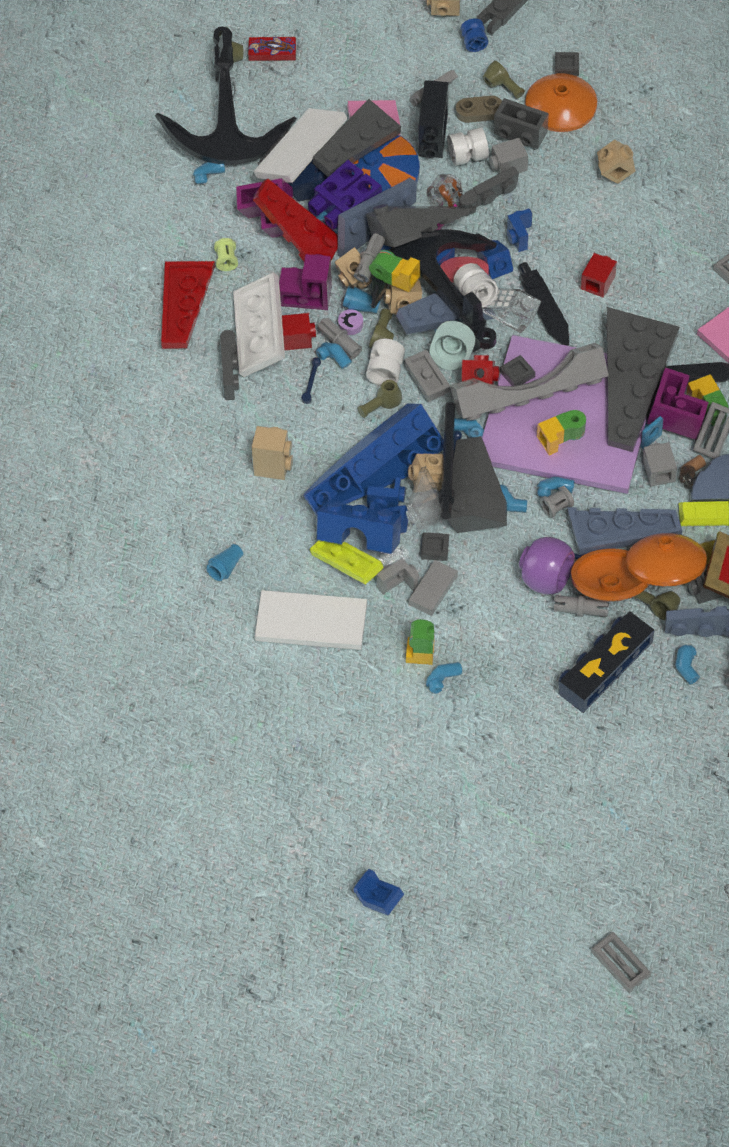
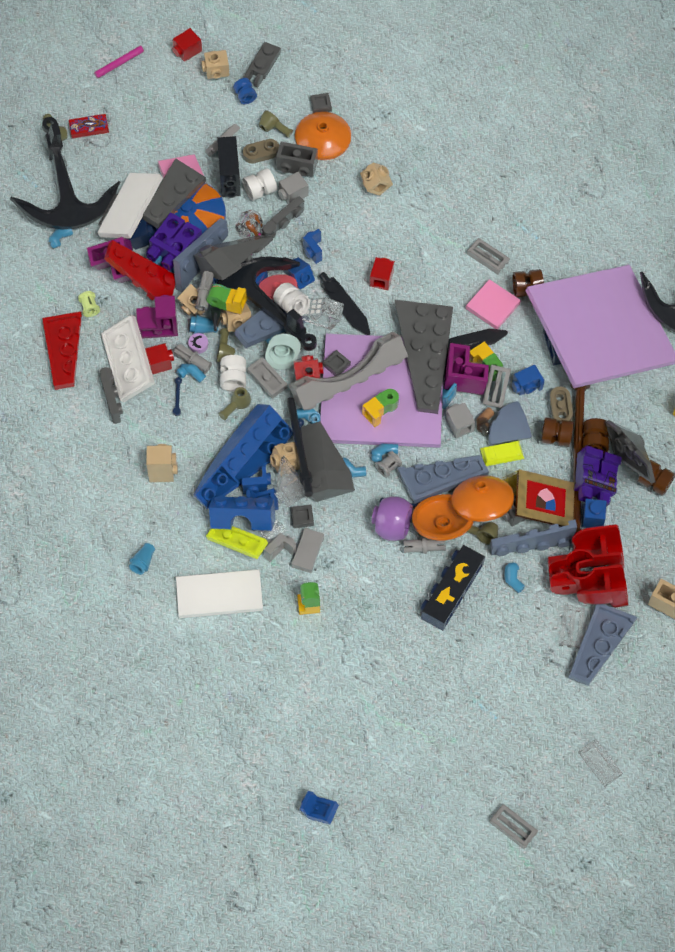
camera: 15 degrees left, 5 degrees up
dark azure arm [426,662,462,694] -> none

